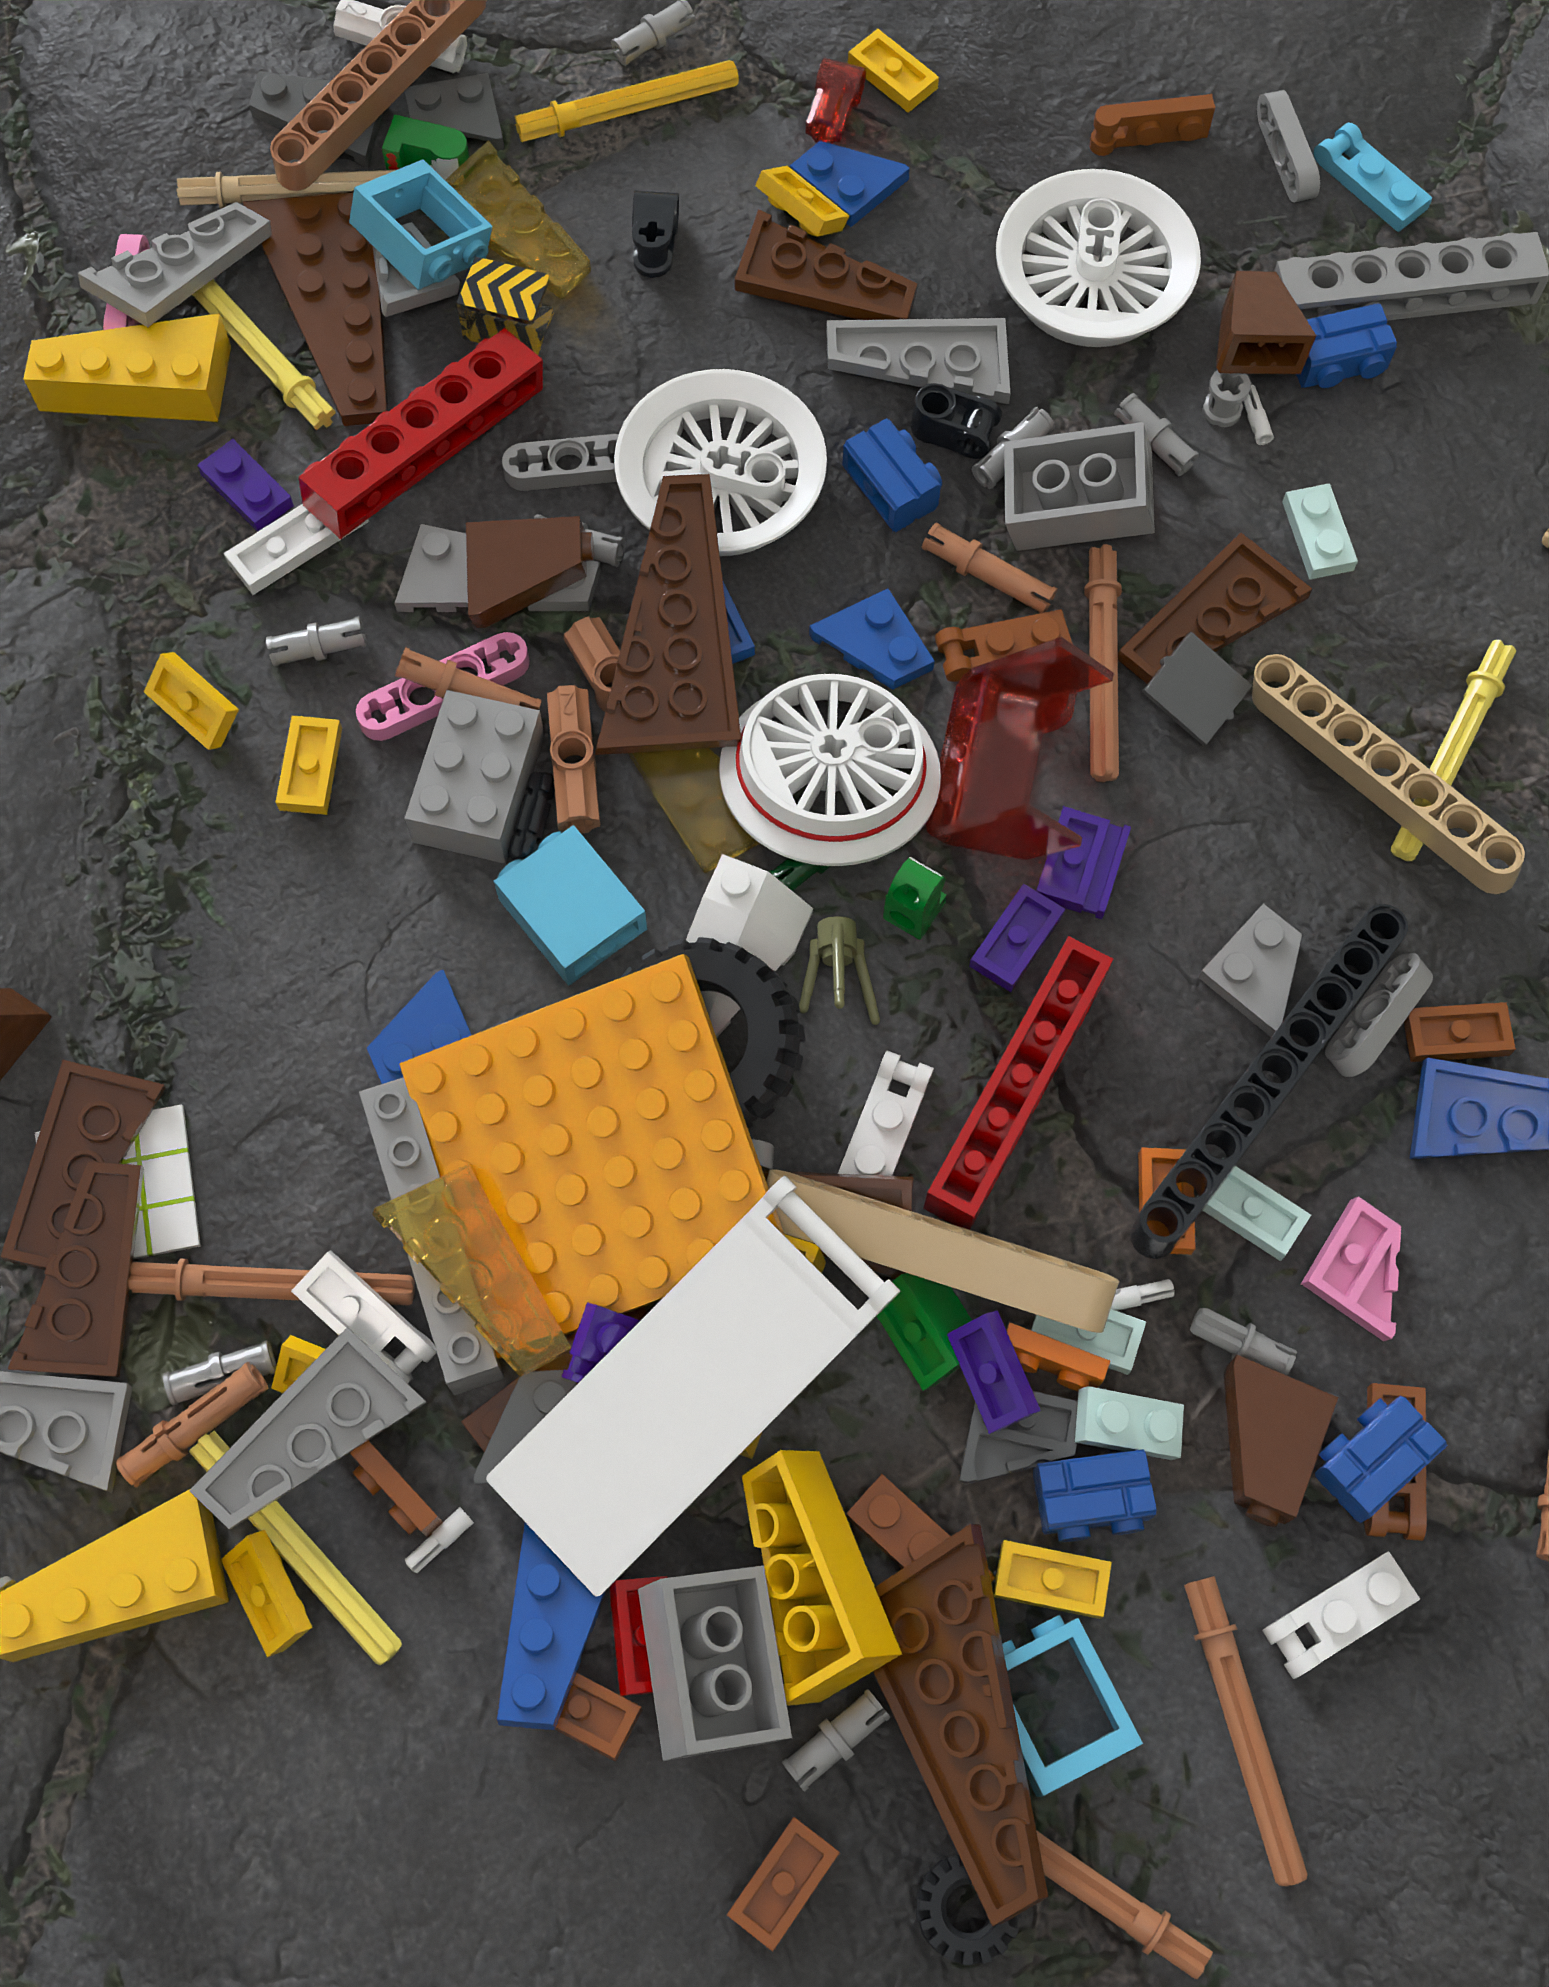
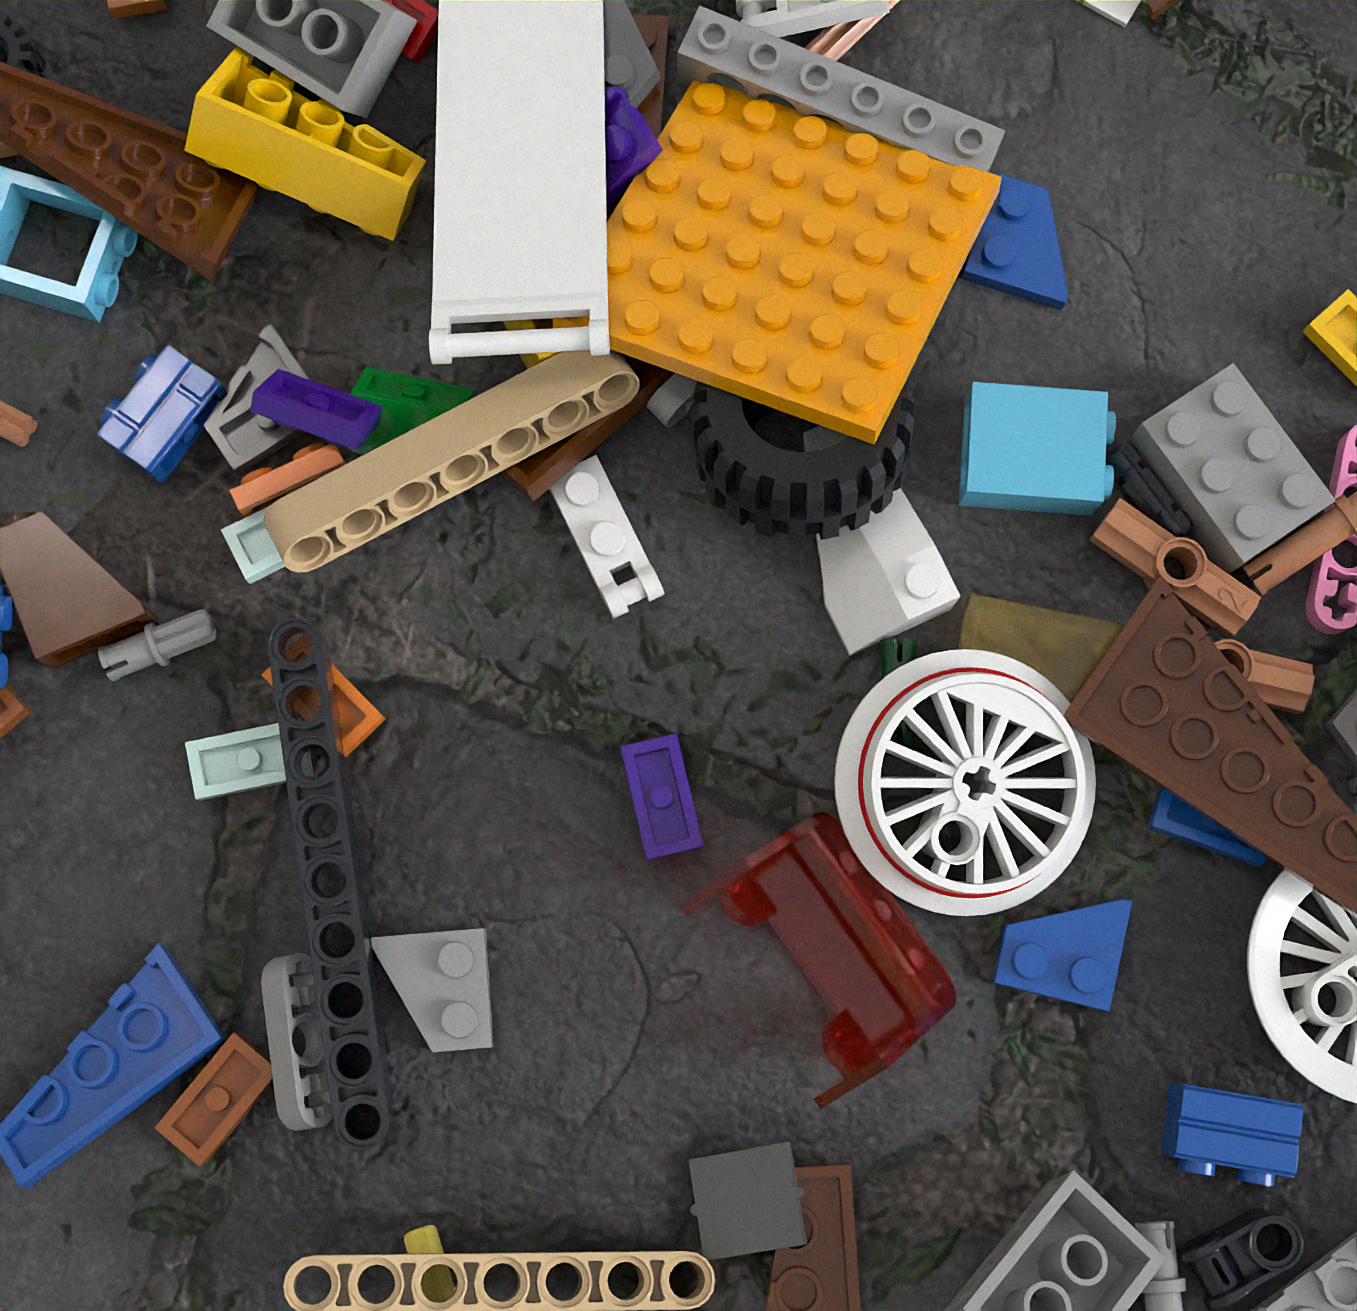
camera: 130 degrees right, 10 degrees up
clear yellow wing [372,1164,571,1377] -> none
light grey pin [782,1689,891,1792] -> none
olive plant [799,916,880,1025] -> none
dark orange plate [845,1474,995,1583] -> none
green leg [883,857,946,940] -> none
nougat pin [922,522,1058,614] -> none
red brick [923,936,1114,1230] -> none
dark orange plate [935,609,1074,682] -> none
yellow plate [993,1540,1112,1619] -> none
dark purple plate [1036,806,1131,919] -> none
light aqua plate [1075,1386,1184,1460] -> none
nougat axle [1084,544,1122,783] -> none
white pin [1111,1279,1174,1311] -> none
bright pink wing [1301,1196,1401,1341] -> none

